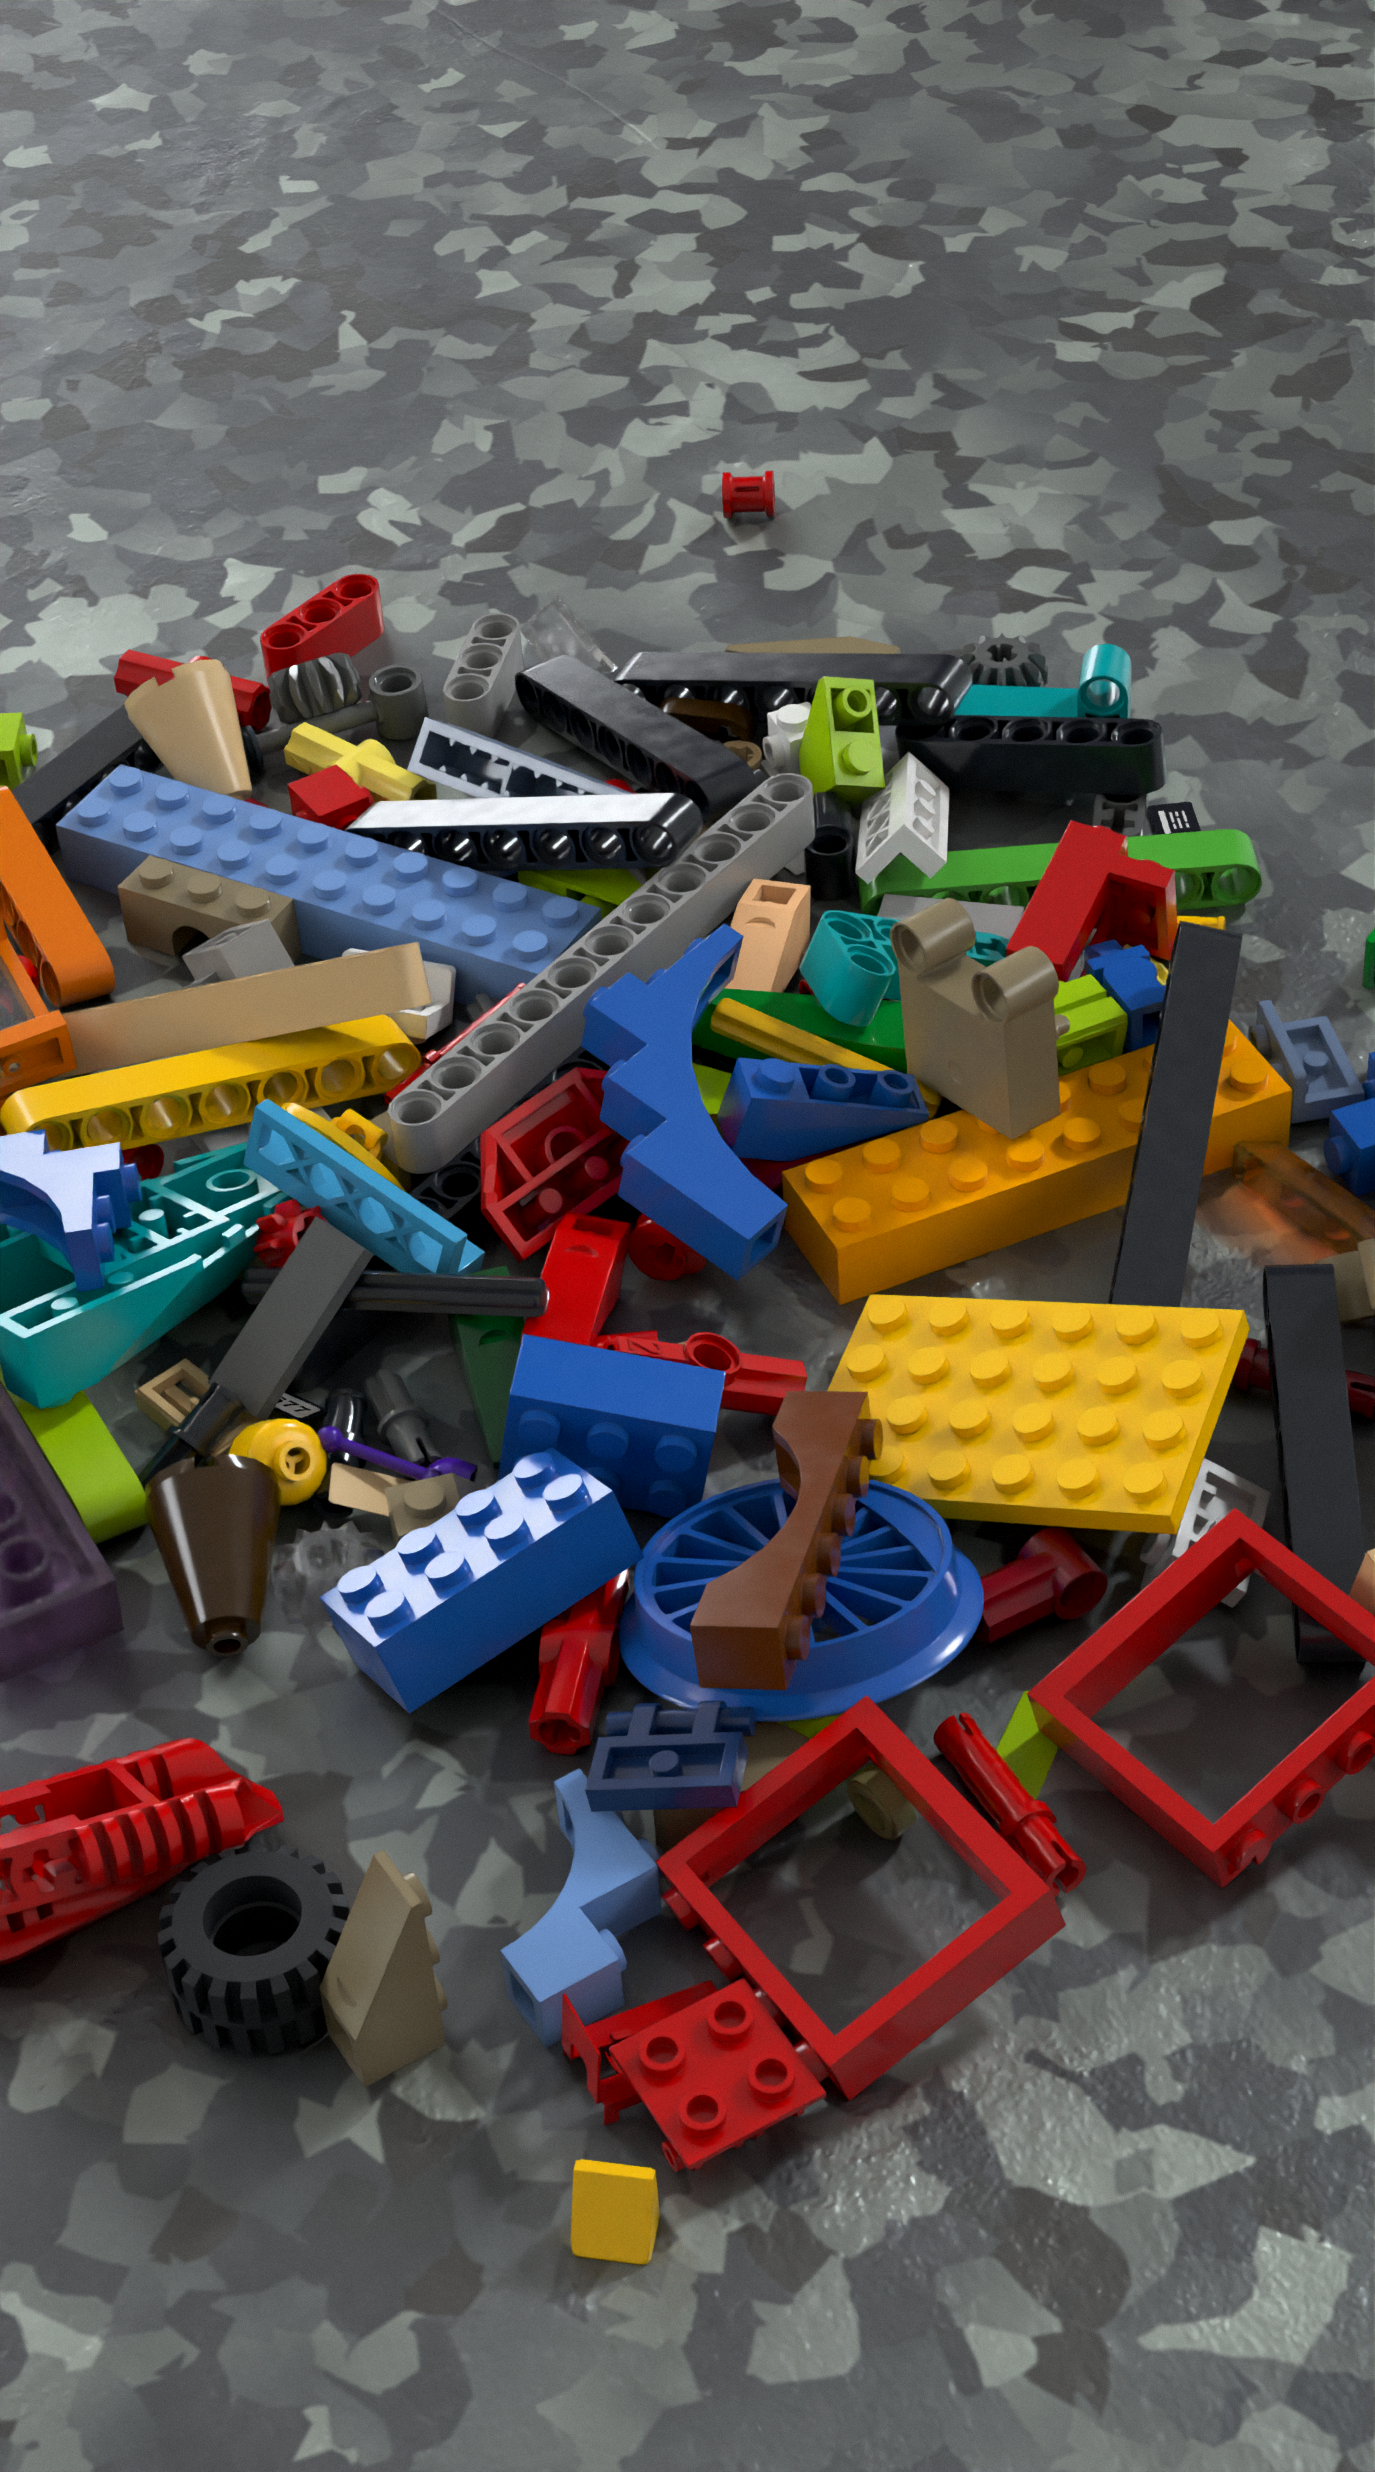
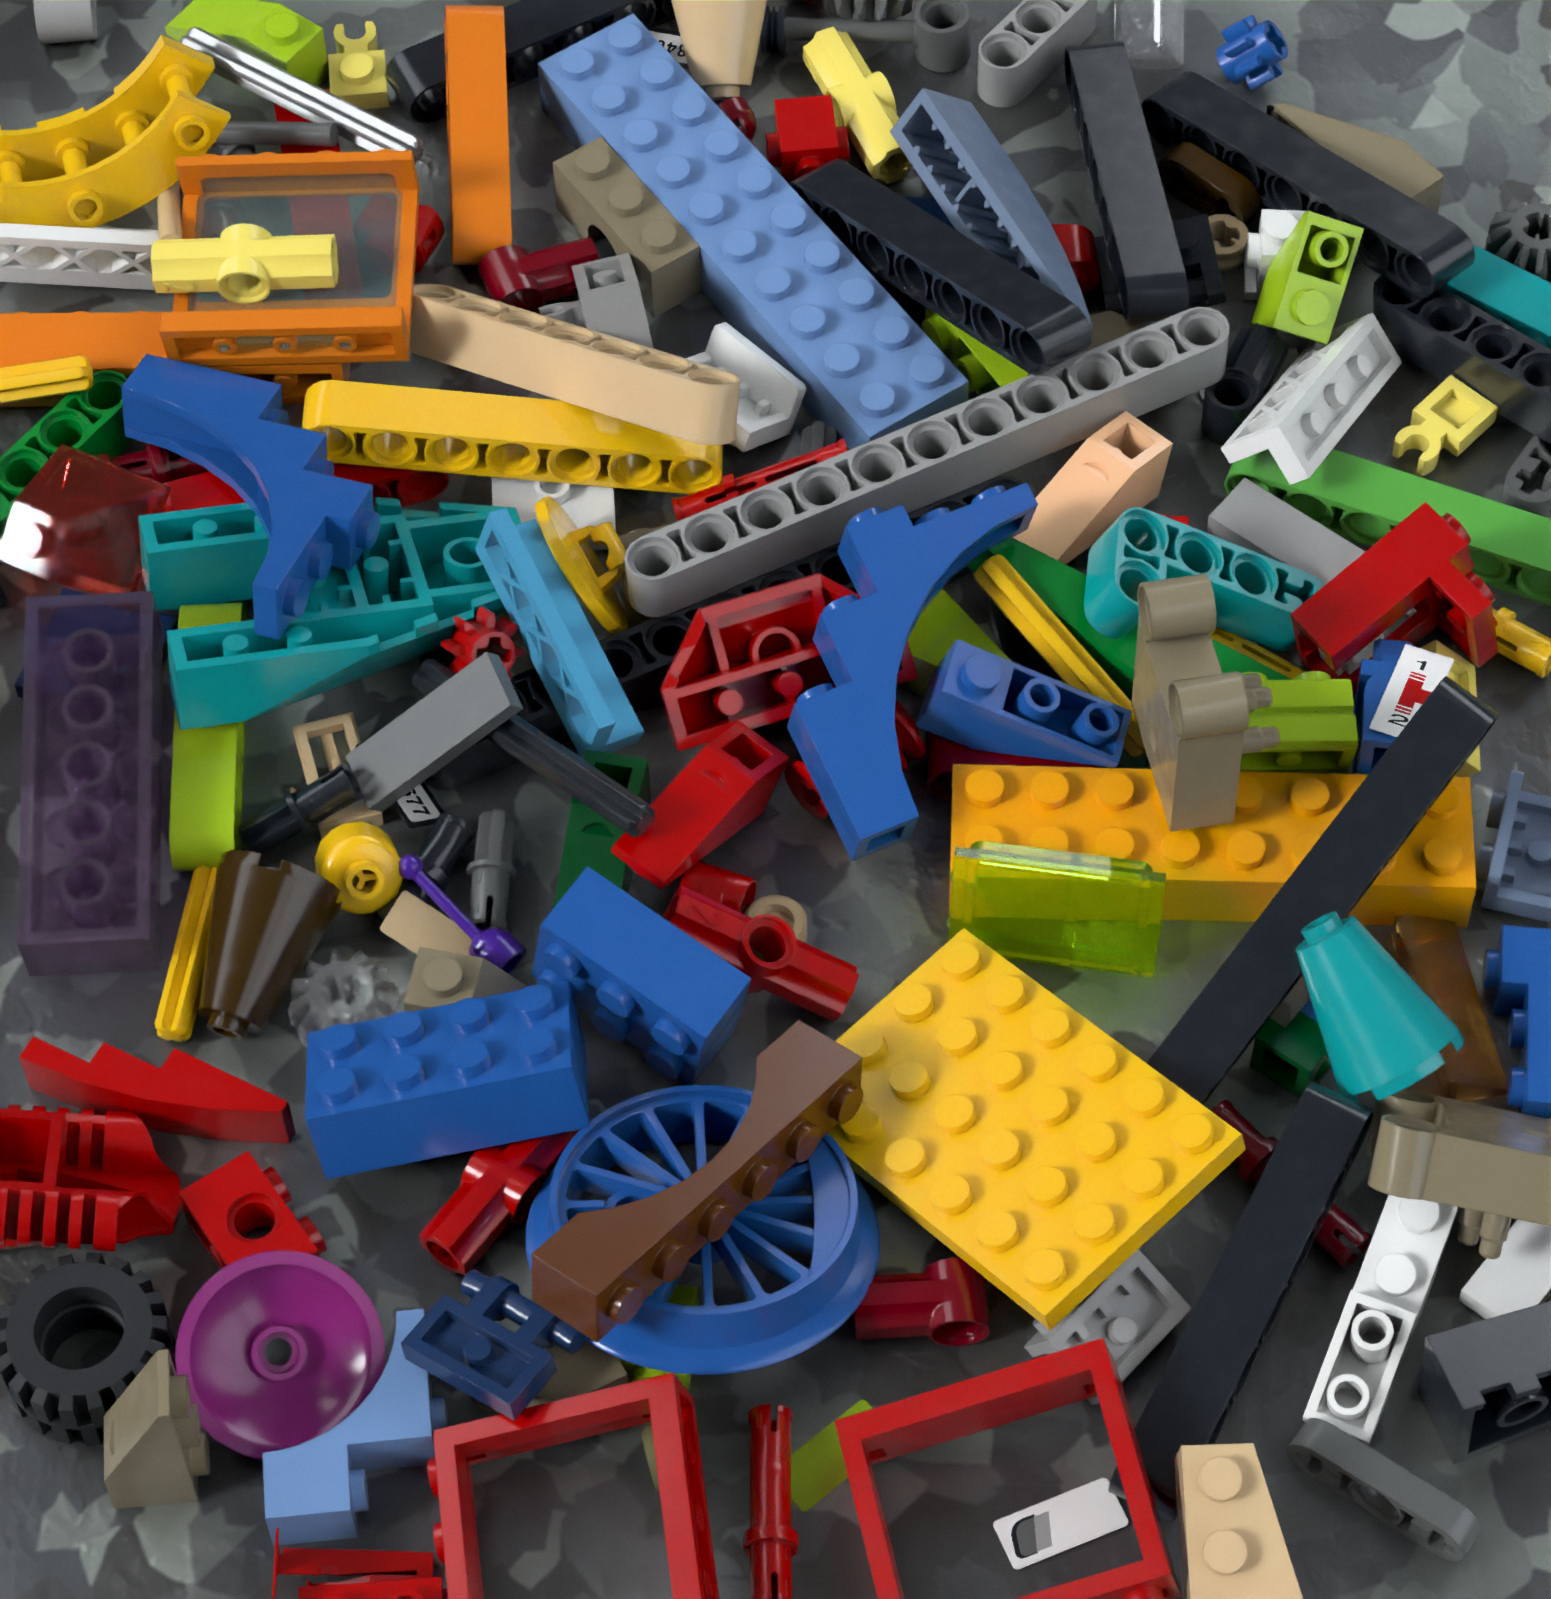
camera: 25 degrees right, 15 degrees up
none -> red slope [19,1036,296,1143]
none -> yellow axle [154,865,217,1042]
none -> magenta dish [175,1250,386,1459]
none -> red brick [178,1151,327,1270]
none -> dark red piece [478,237,599,314]
none -> clear neon green piece [947,841,1166,978]
none -> white sticker [993,1478,1128,1570]
none -> blue gear [1216,15,1288,90]
none -> dark green leg [1249,993,1332,1099]
none -> teal cone [1296,911,1464,1102]
none -> white sticker [1369,644,1455,737]
none -> light yellow plate [1392,375,1498,476]

